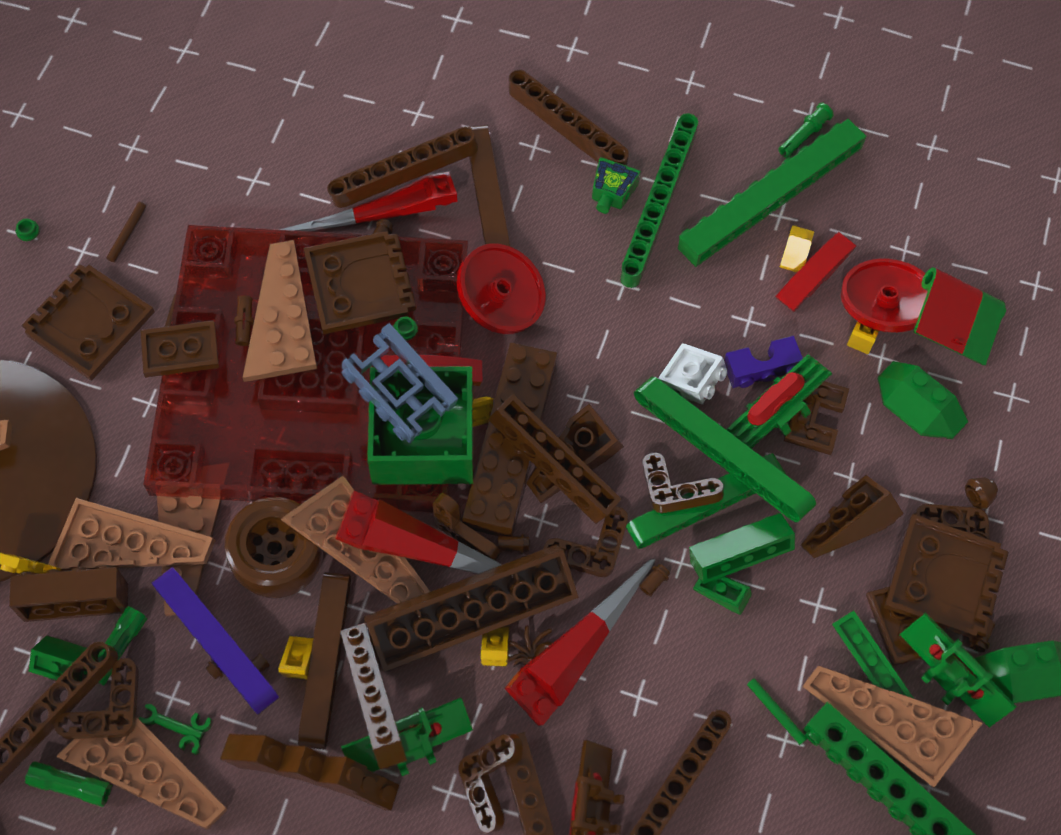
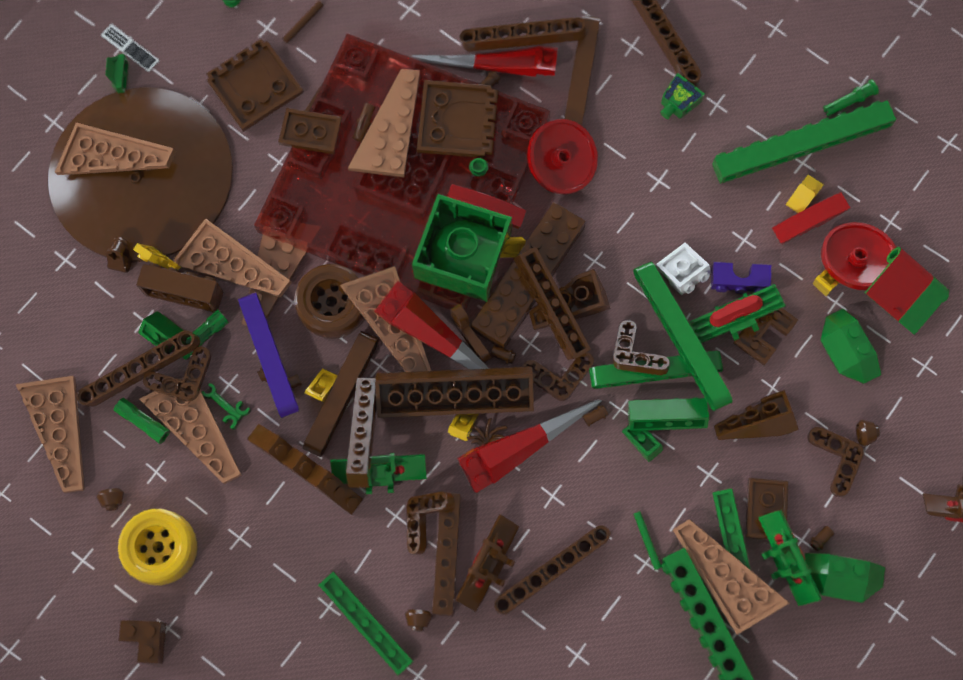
camera: 25 degrees right, 10 degrees up
sand blue fence [342,323,458,443] -> none
green beam [620,113,698,288] -> none
reddish brown hinge [884,514,1009,639] -> none

